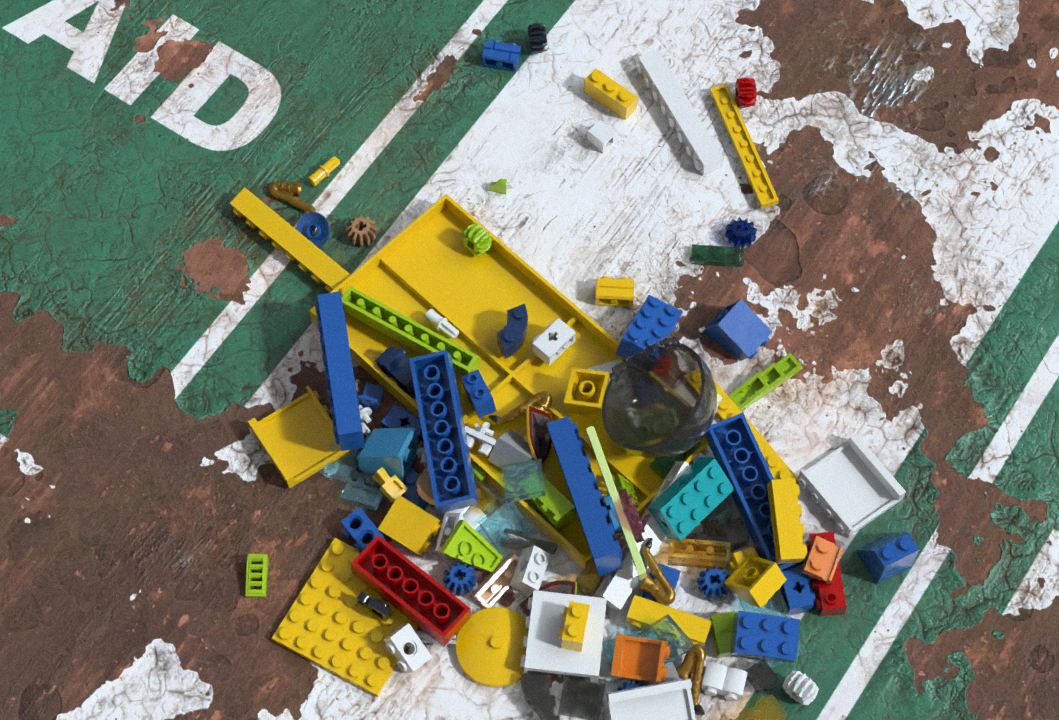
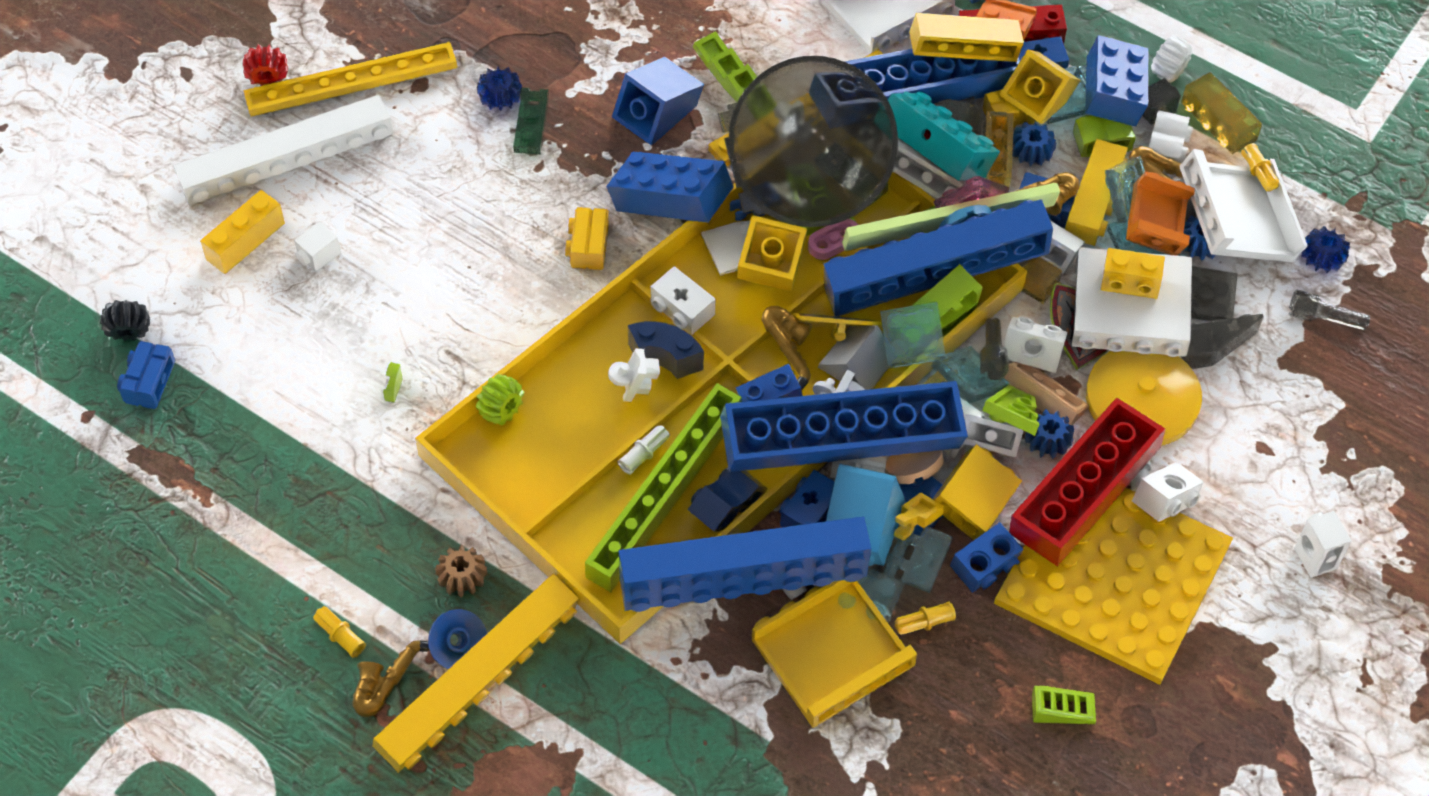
camera: 90 degrees left, 5 degrees down
black plate [357,592,391,622] -> none
none -> white hips [608,348,660,402]
none -> bright pink plate [808,219,858,260]
none -> yellow axle [894,601,956,635]

